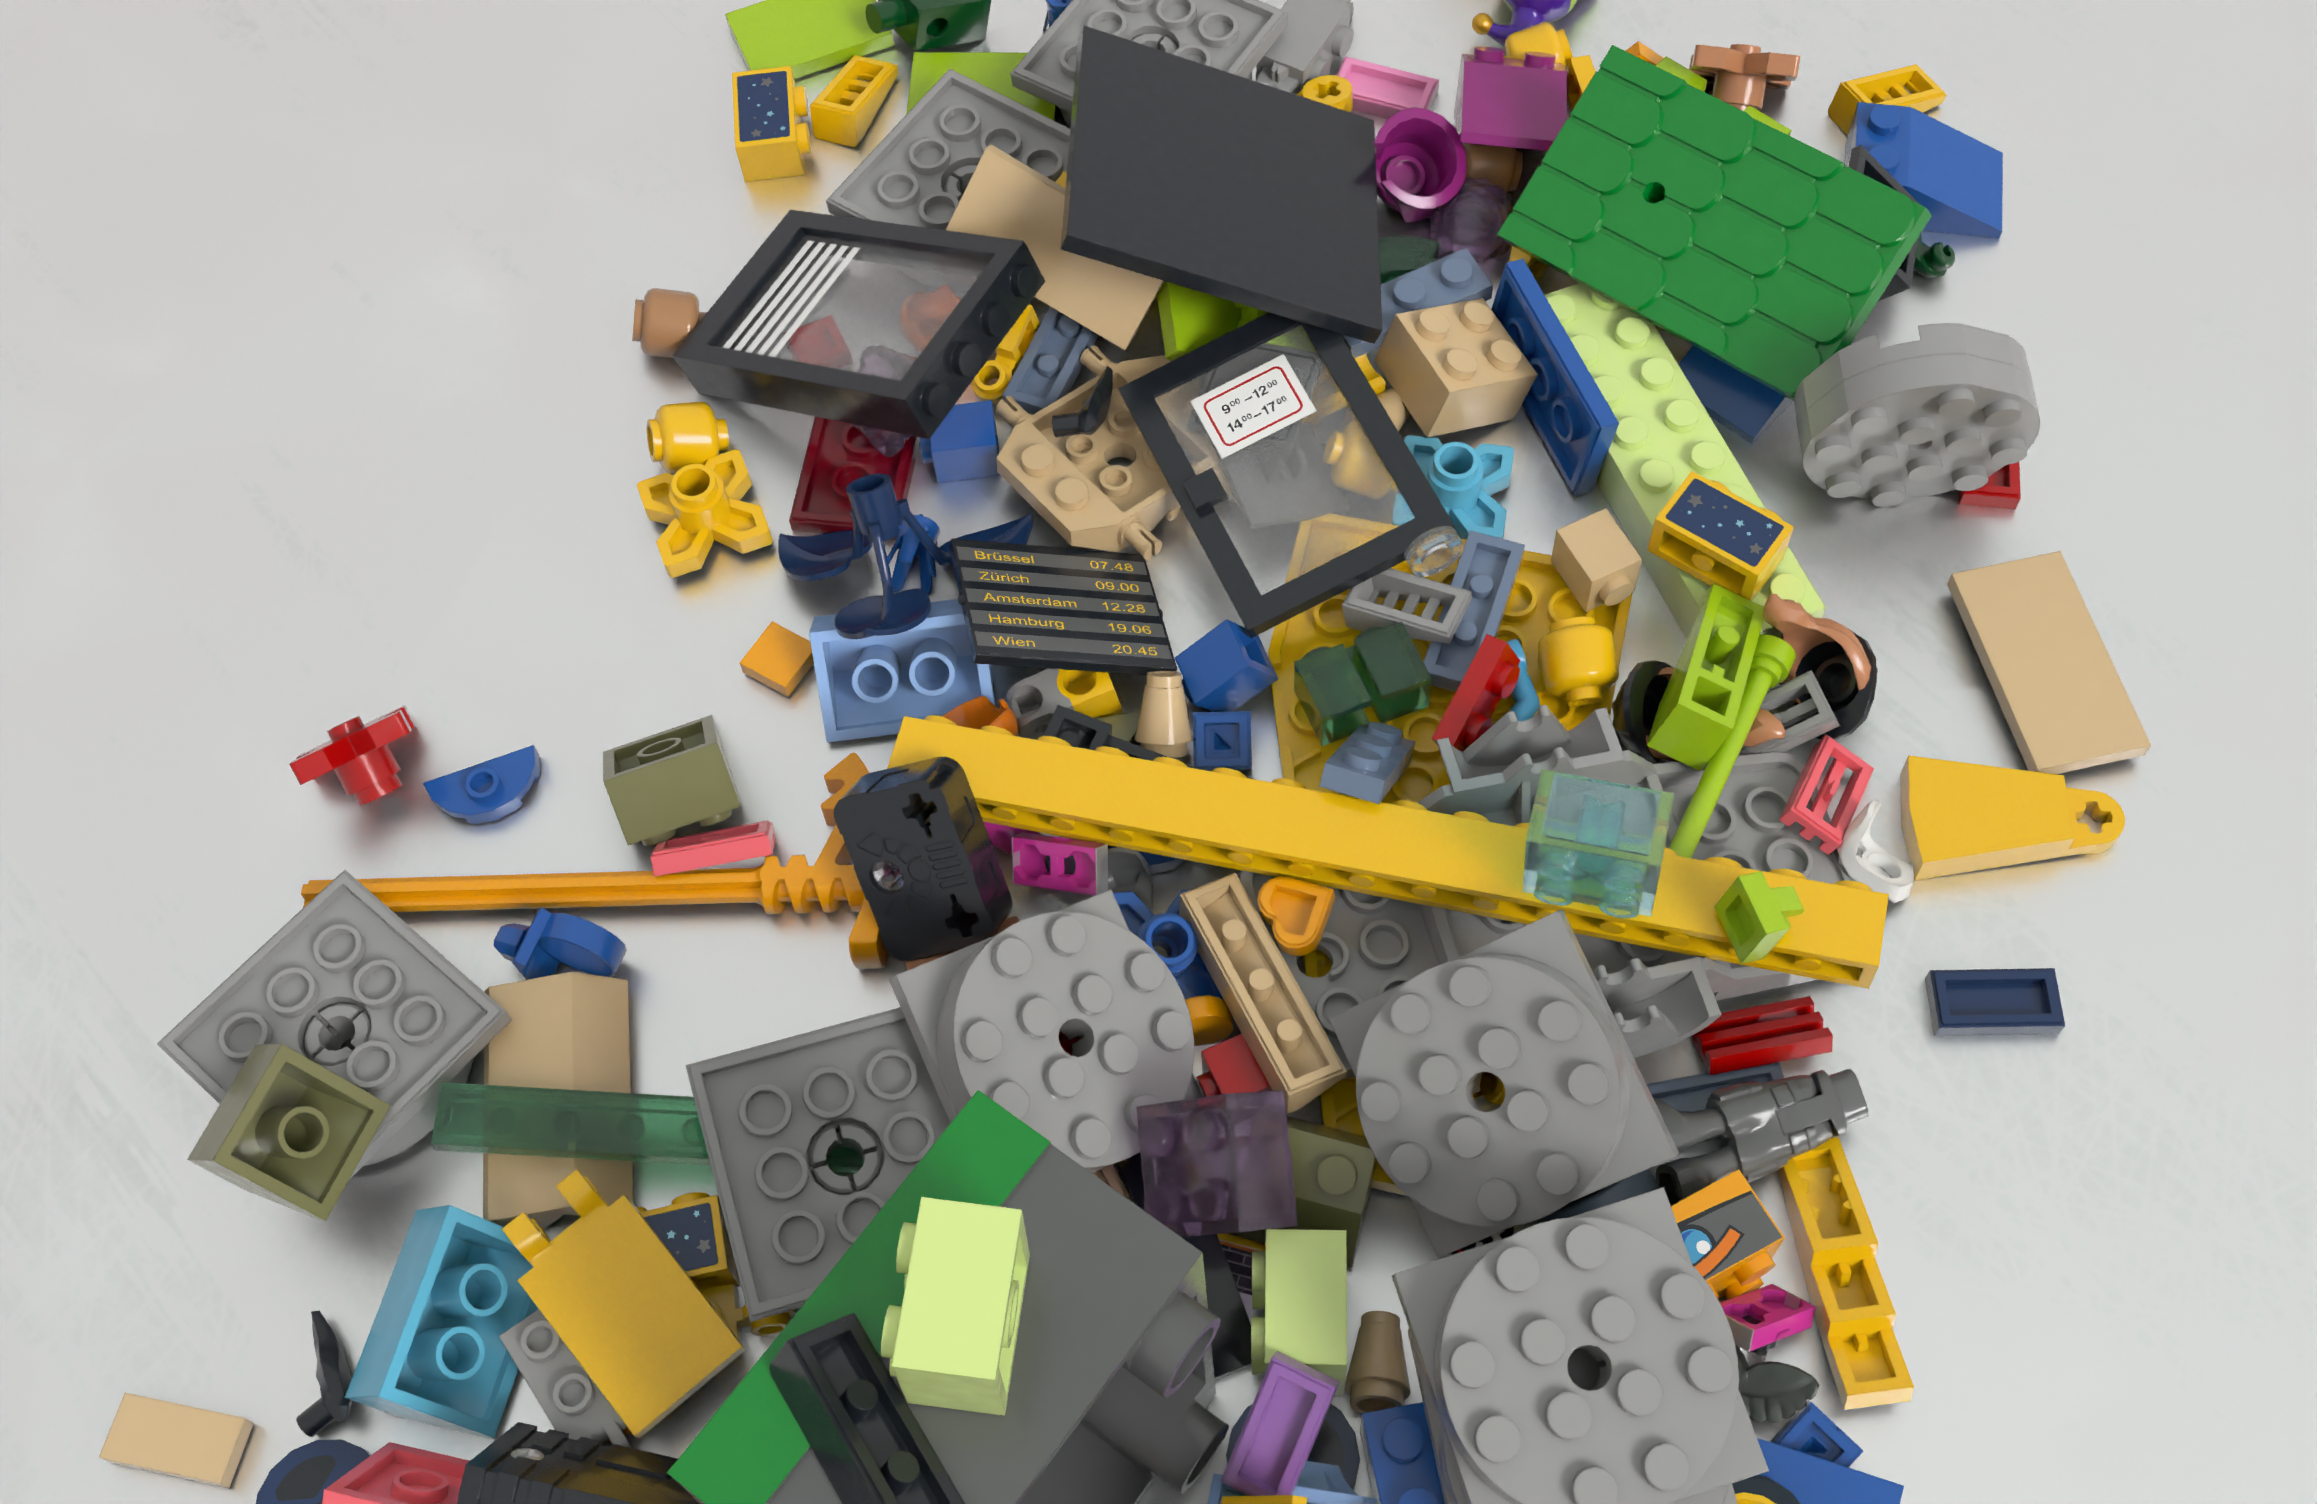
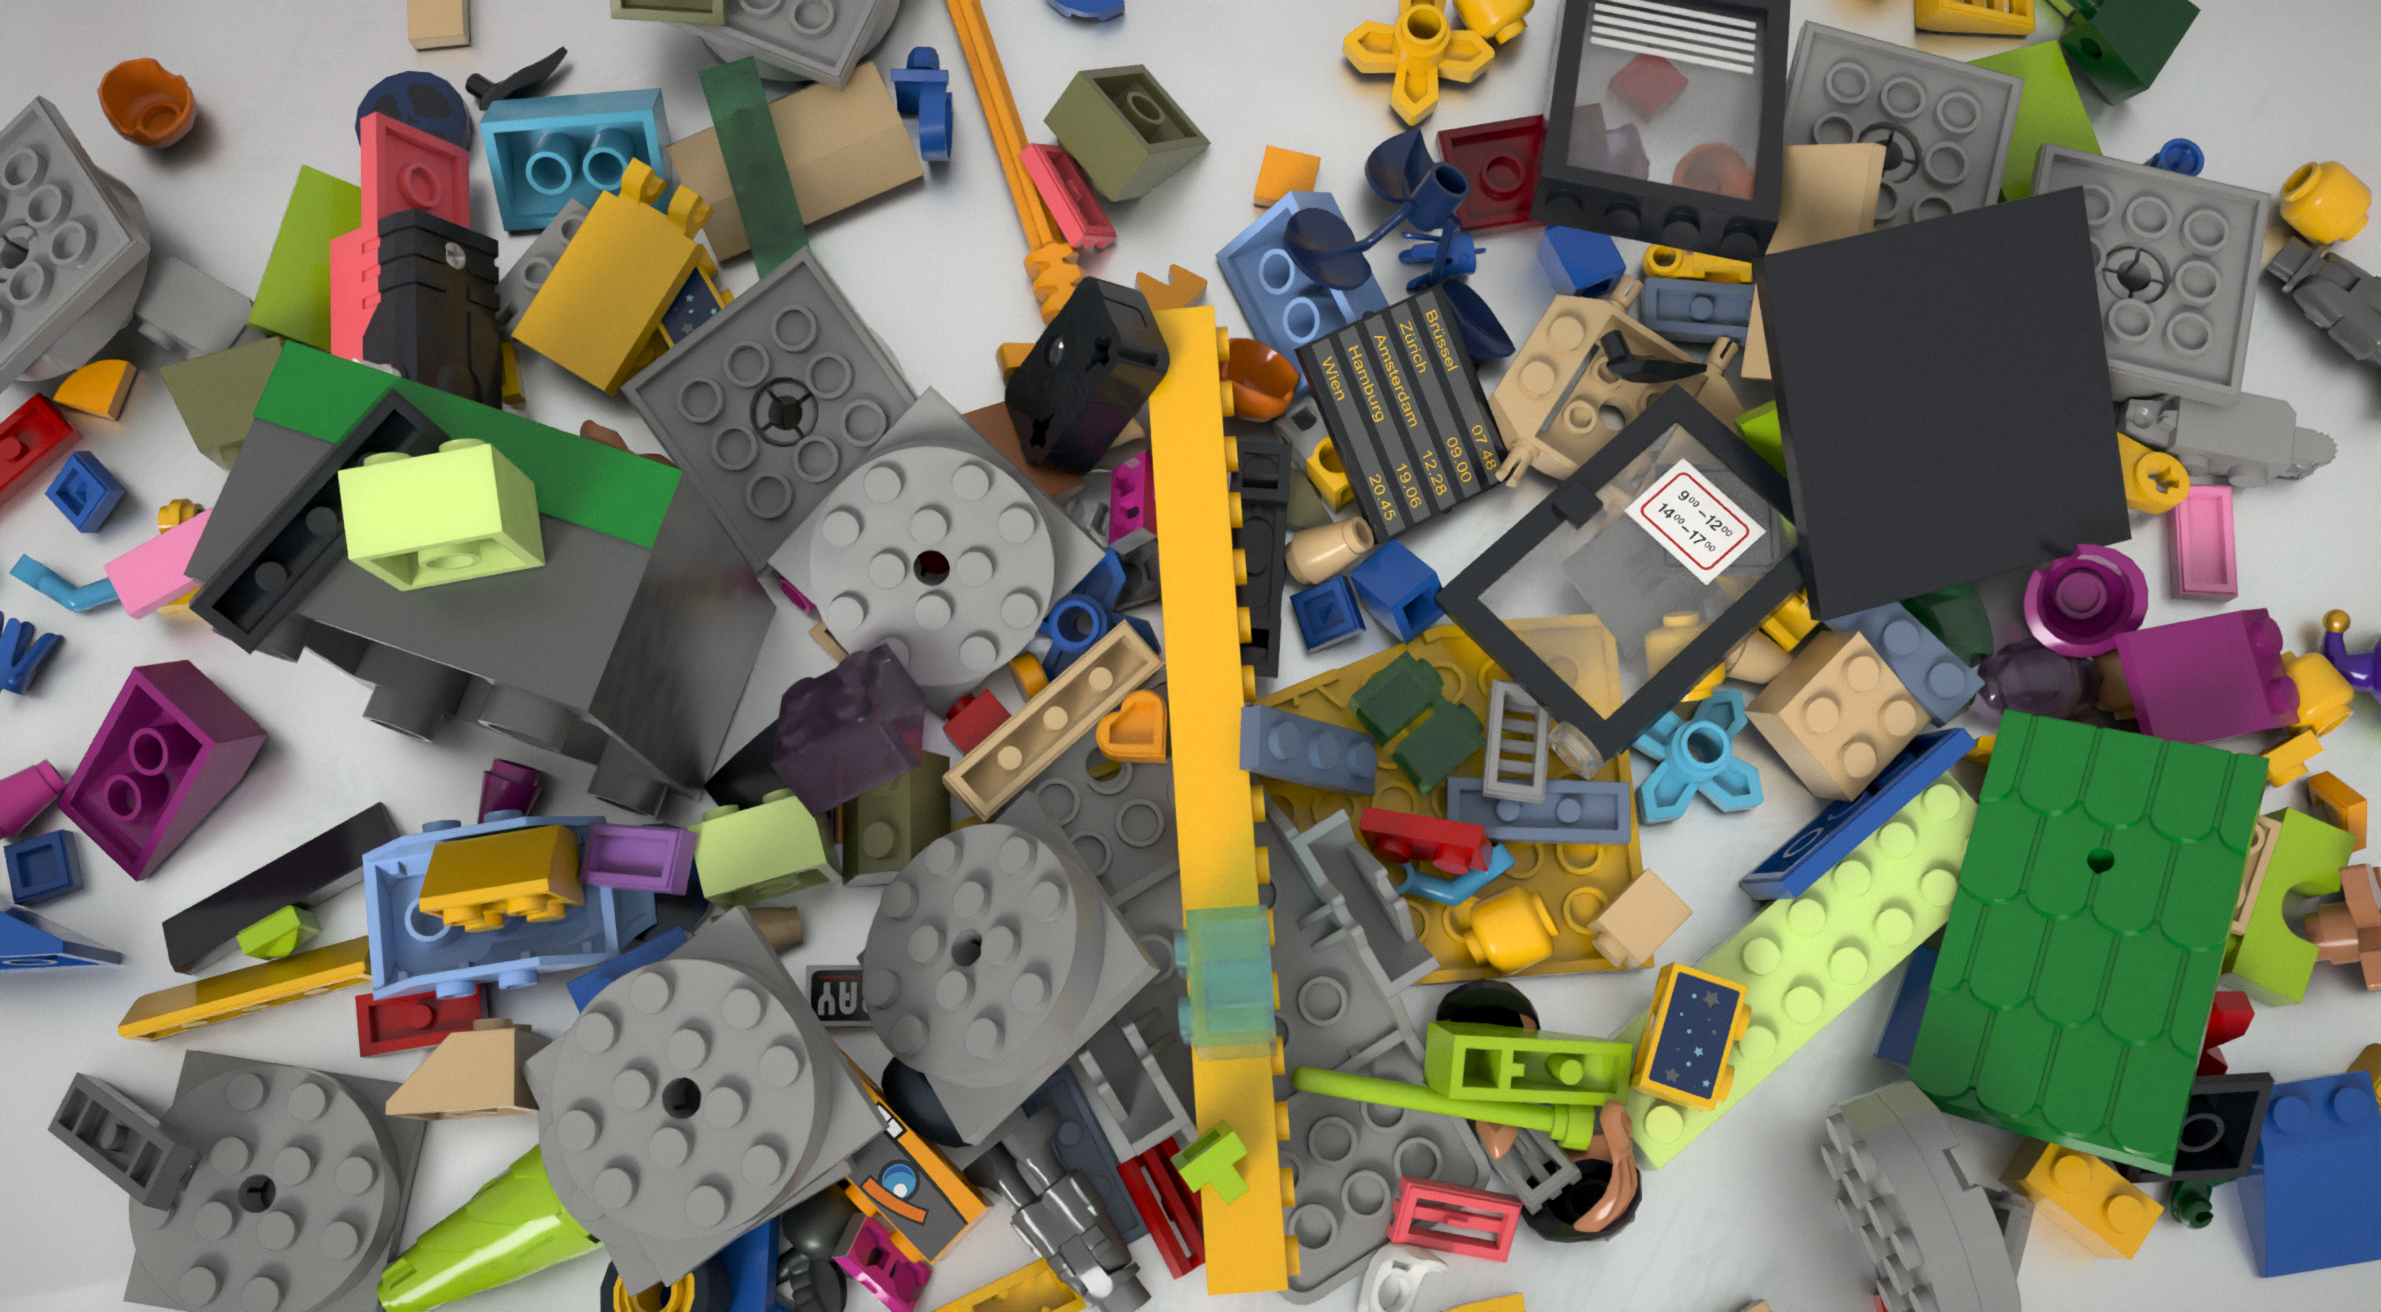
camera: 65 degrees right, 15 degrees up
none -> yellow brick [1998,1136,2165,1260]

